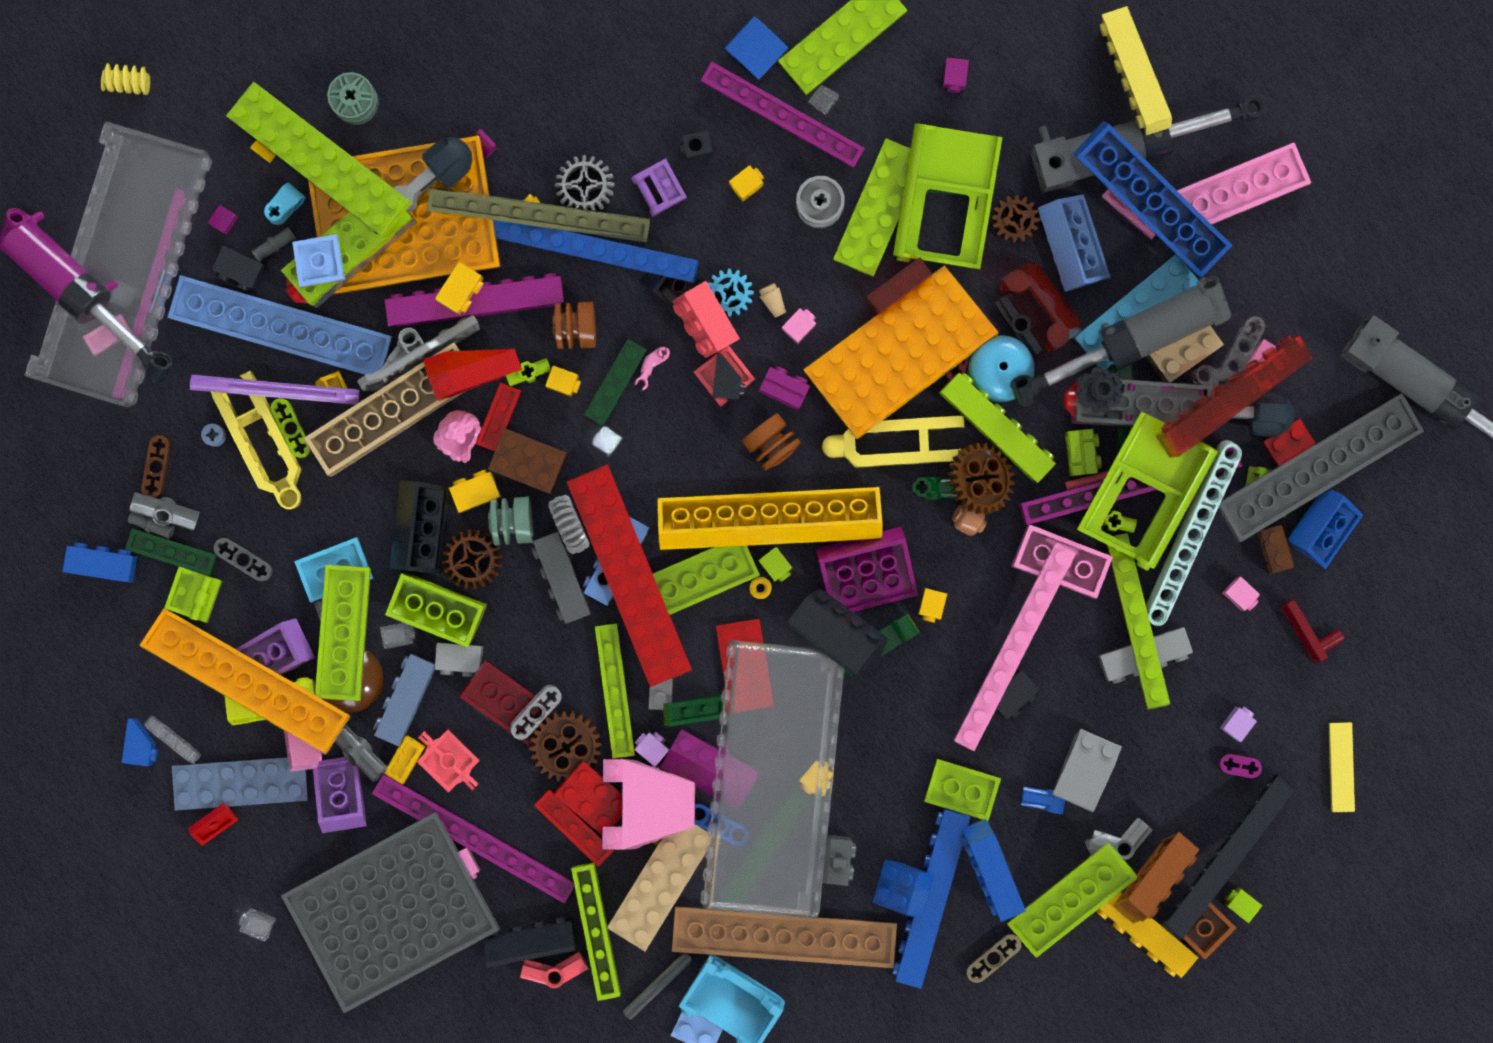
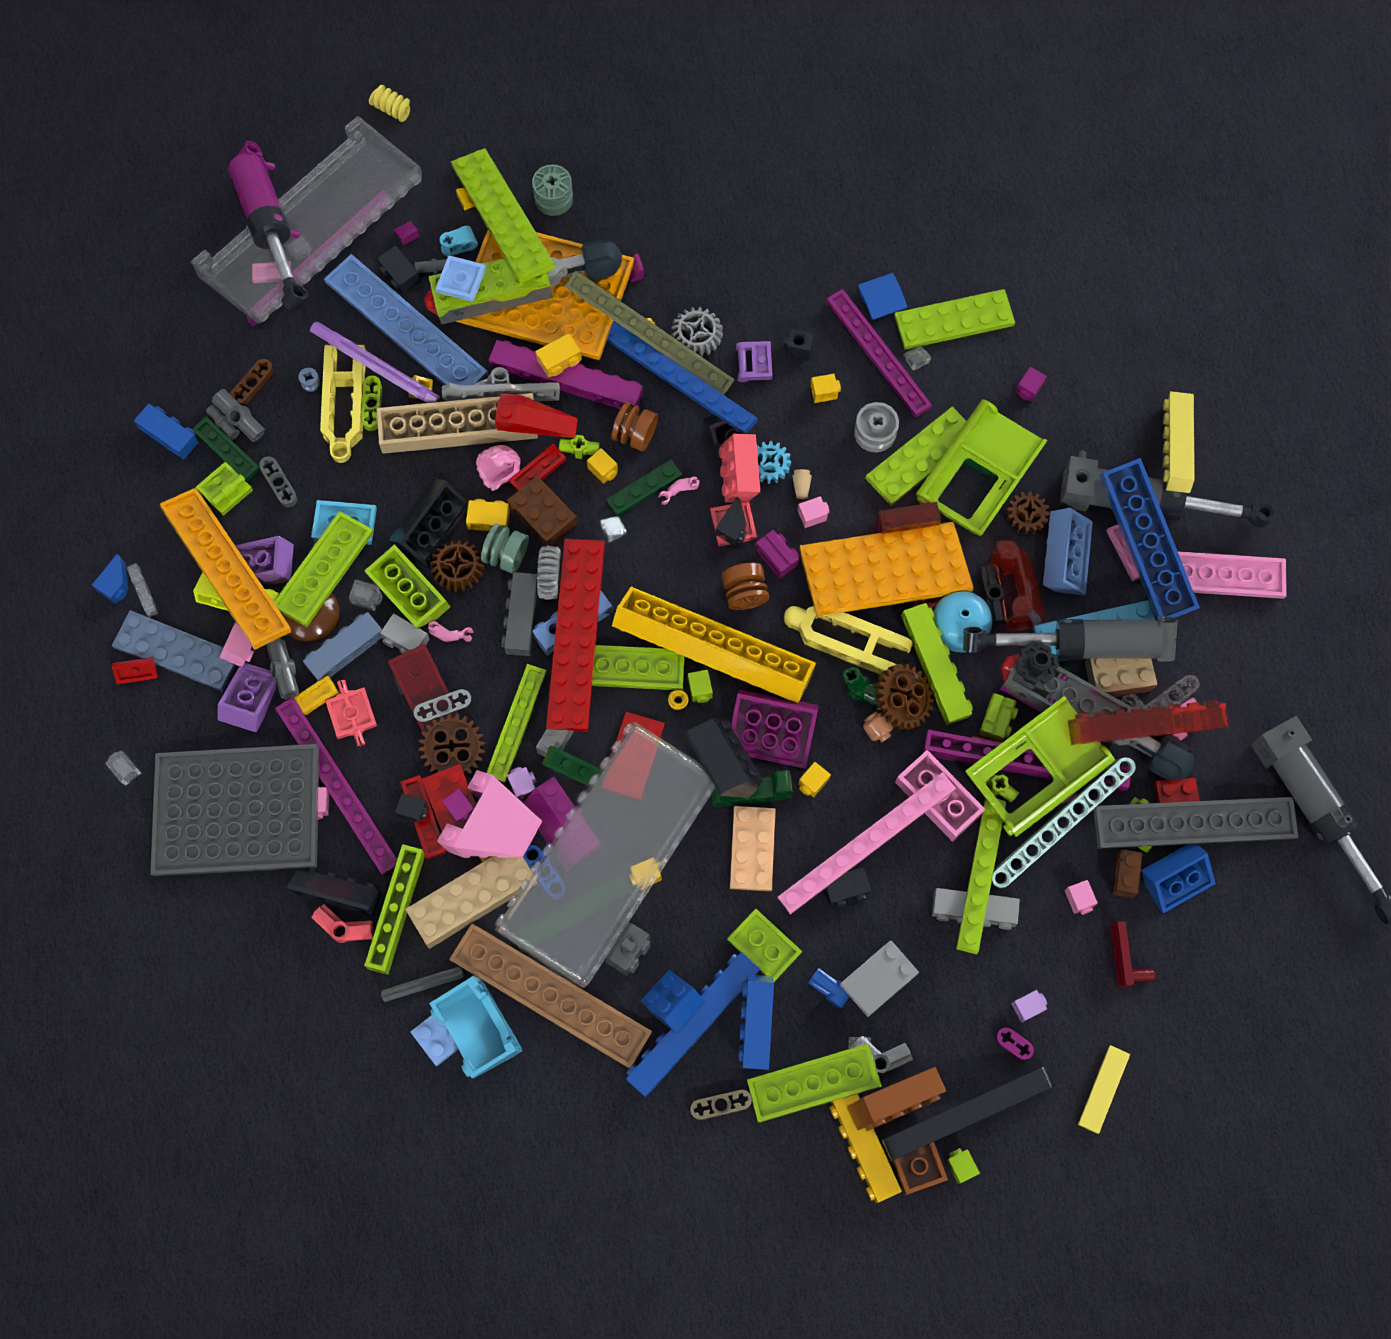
camera: 25 degrees right, 15 degrees down
none -> black brick [395,793,429,824]
none -> bright pink arm [428,621,473,642]
none -> magenta brick [442,789,474,822]
none -> light nougat plate [730,806,775,891]

